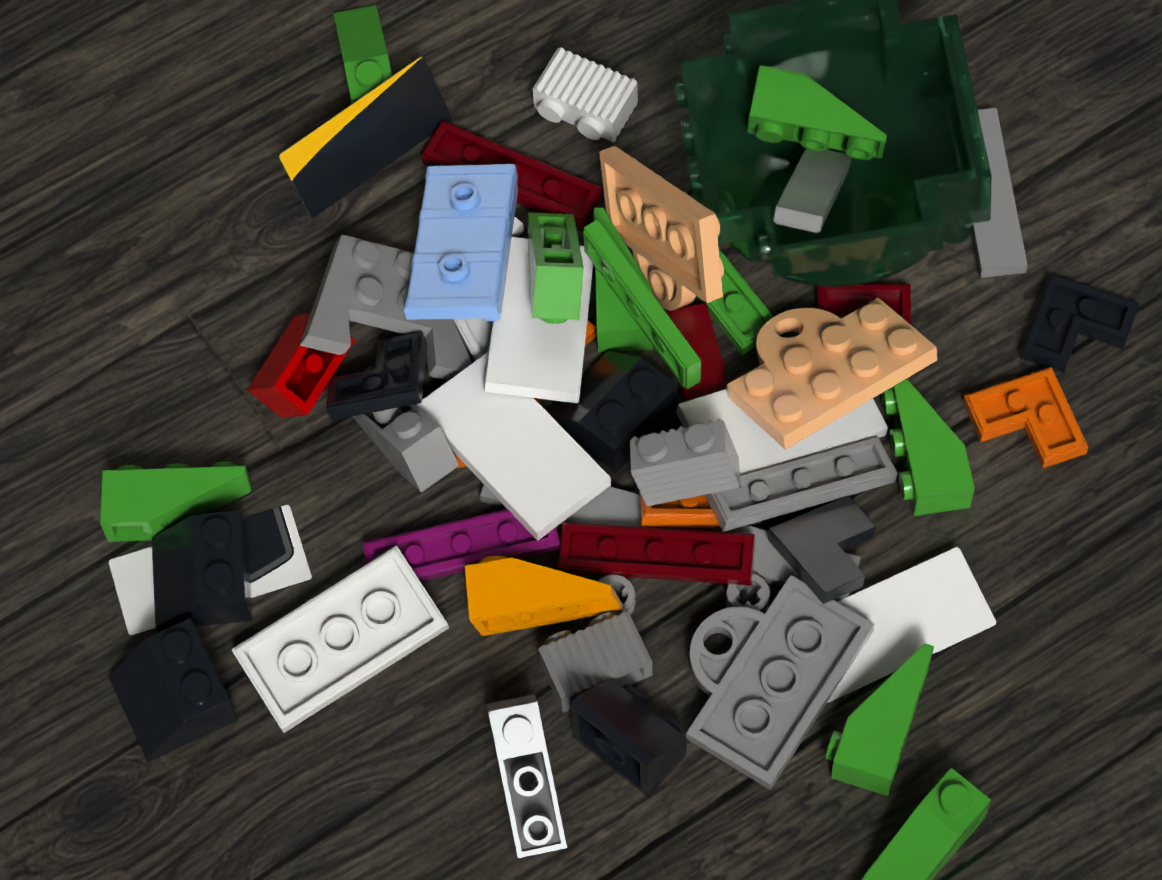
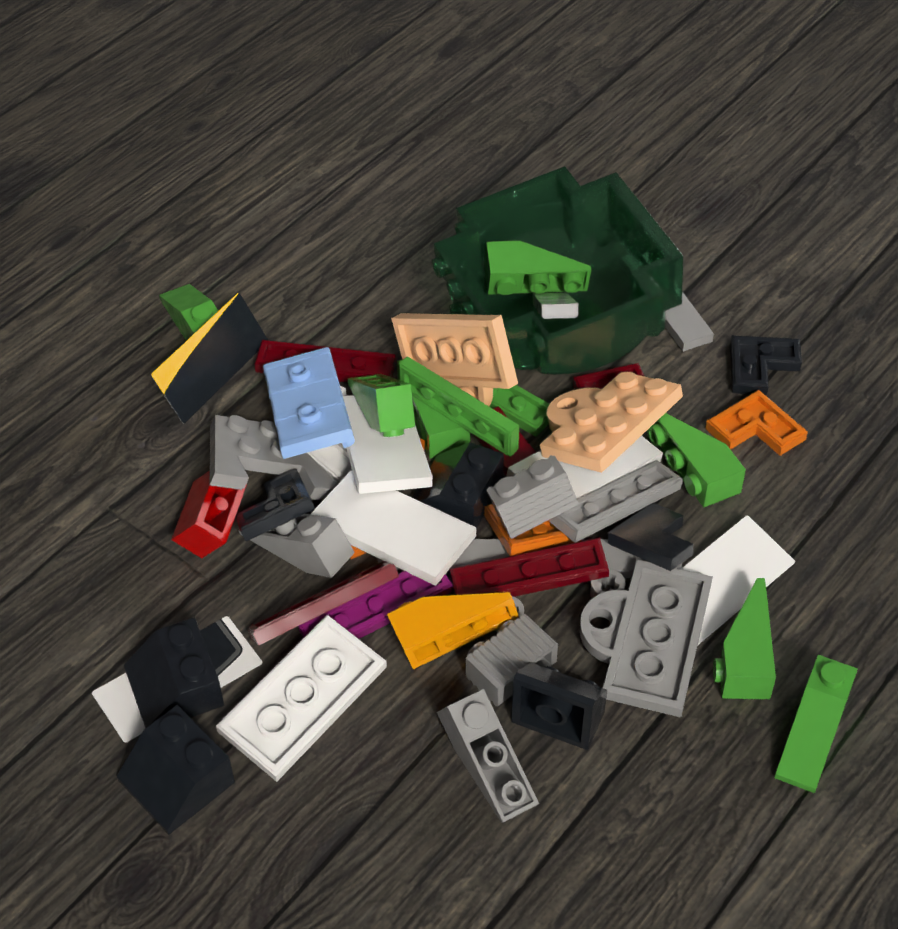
camera: 20 degrees left, 15 degrees down
bright green slope [100,462,252,542] -> none
white brick [533,47,638,142] -> none
none -> dark red tile [247,561,399,646]

